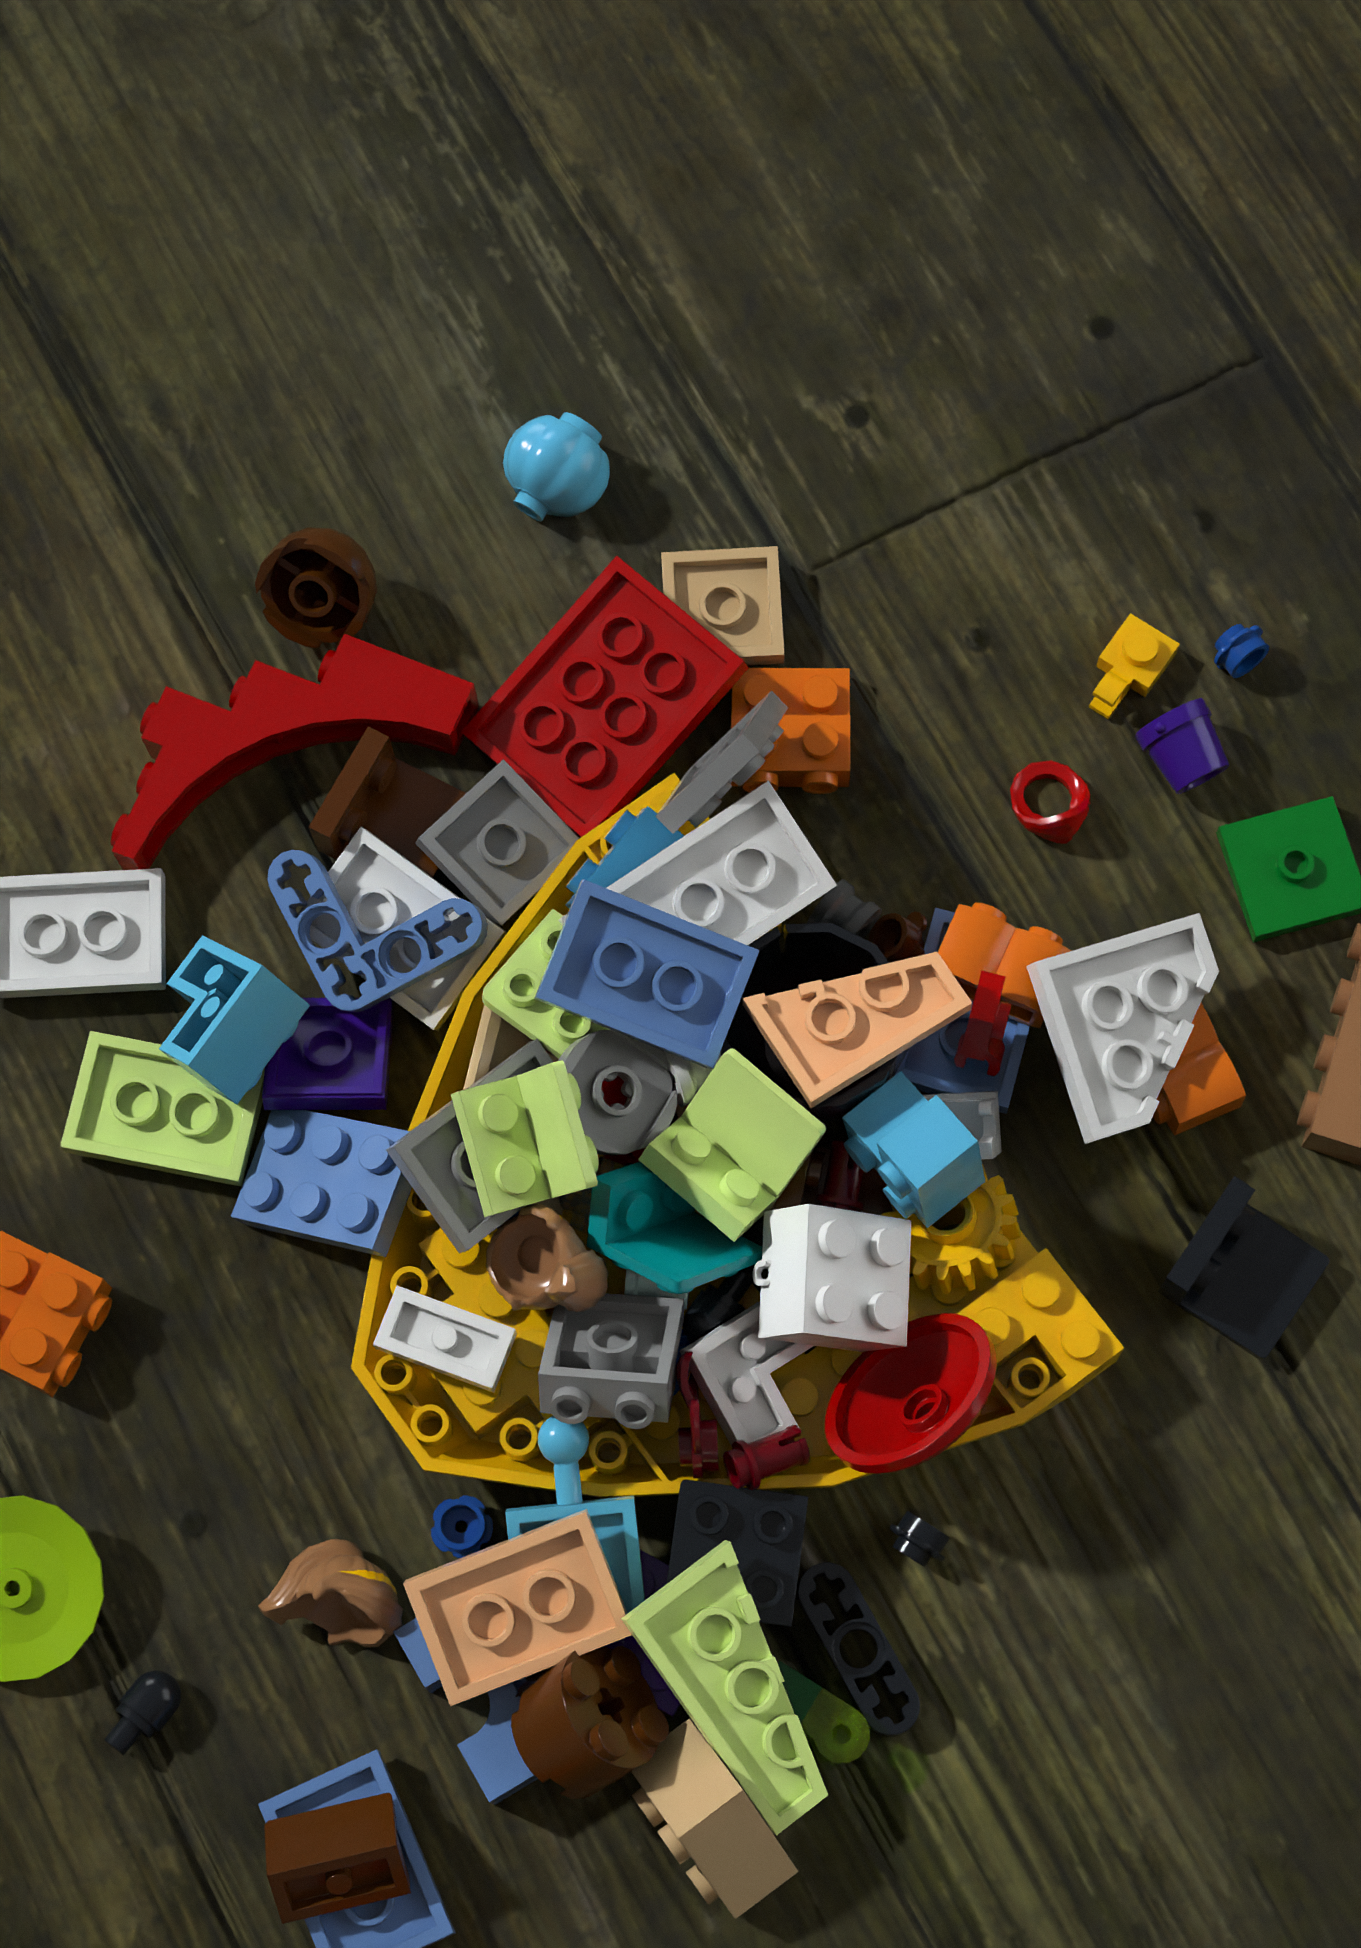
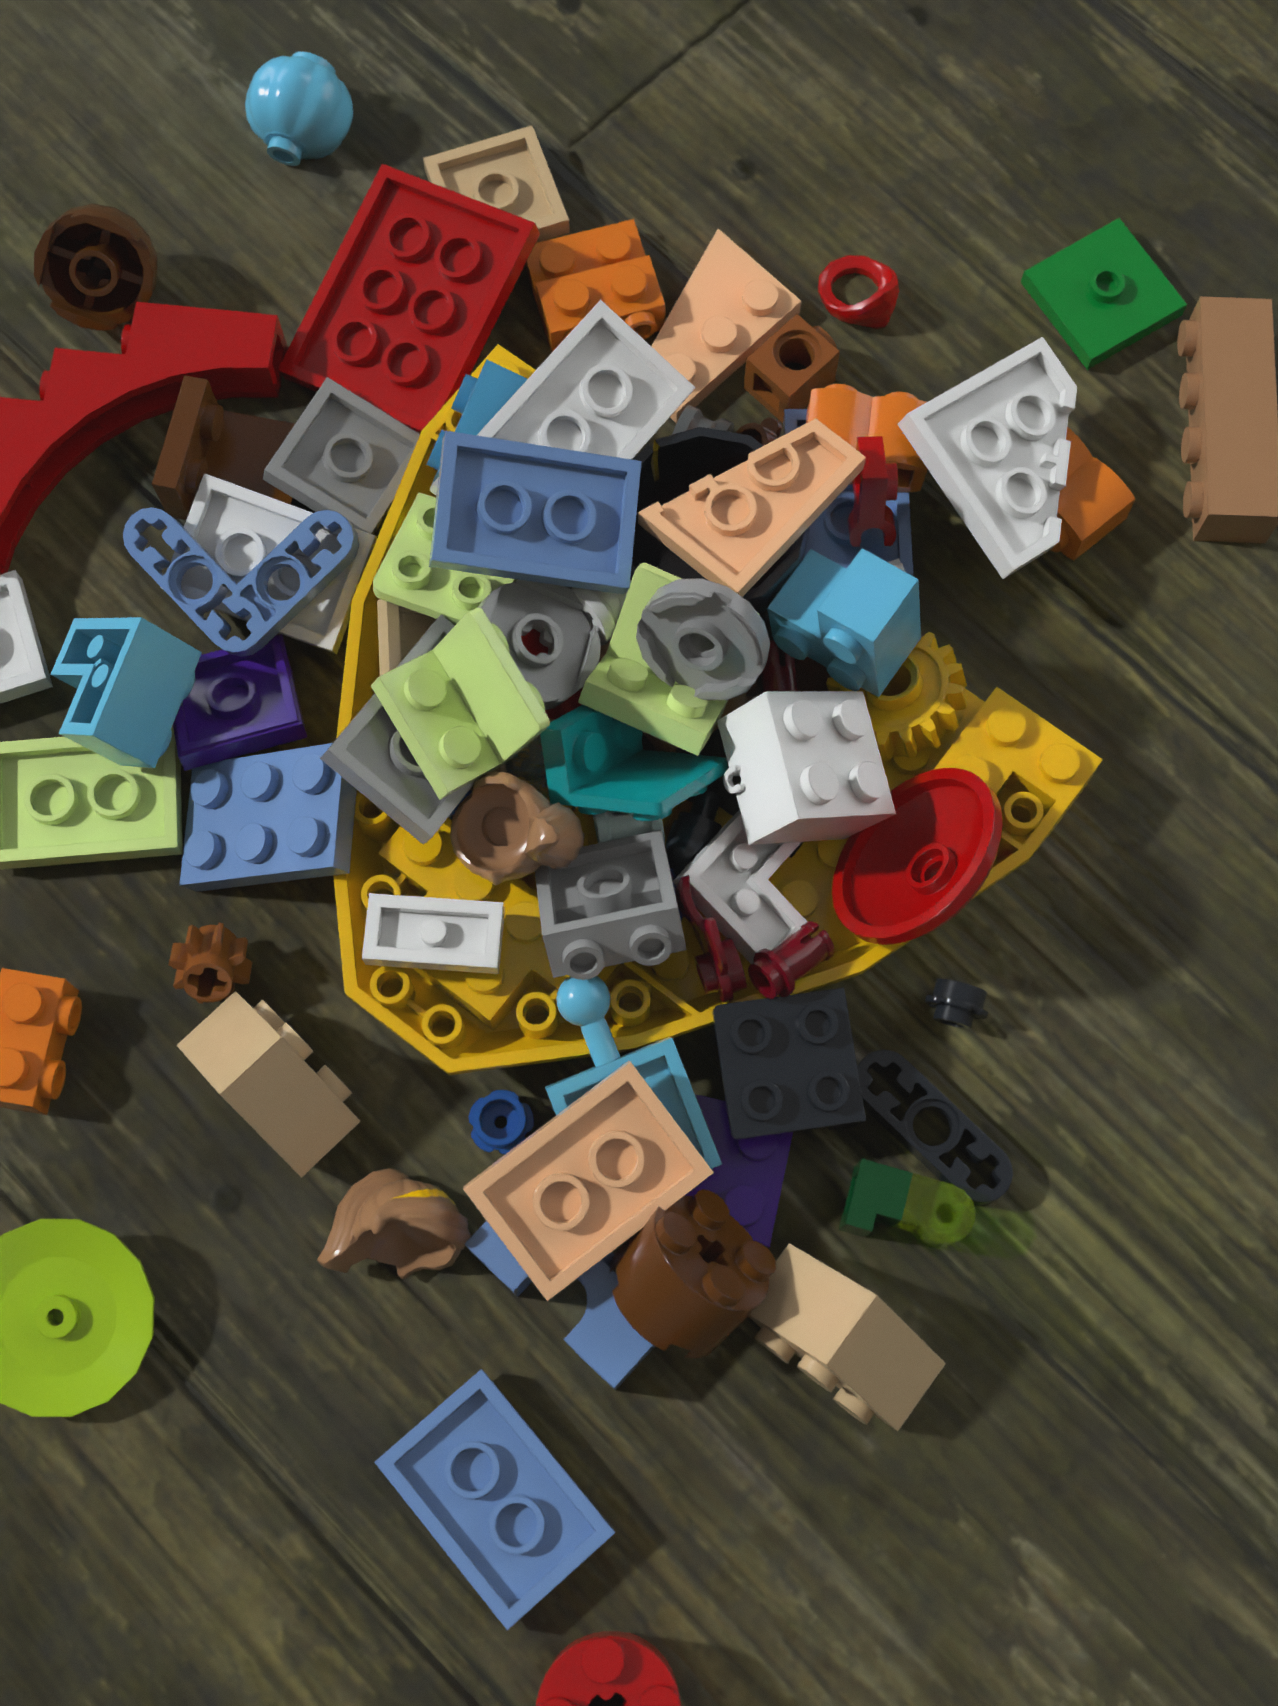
camera: 20 degrees left, 0 degrees up
black cylinder [104,1670,181,1756] -> none
reddish brown panel [264,1793,411,1924] -> none
yellowish green wing [621,1540,828,1836] -> none
light grey plate [655,690,788,834] -> none
yellow plate [1089,613,1180,719] -> none
dark purple piece [1135,698,1230,794] -> none
black bracket [1158,1176,1329,1360] -> none
blue plate [1214,624,1269,678] -> none
none -> dark orange gear [168,922,252,1004]
none -> tan brick [177,991,360,1178]
none -> light grey plate [636,579,770,700]
none -> light nougat wing [651,229,801,423]
none -> dark orange brick [744,314,840,423]

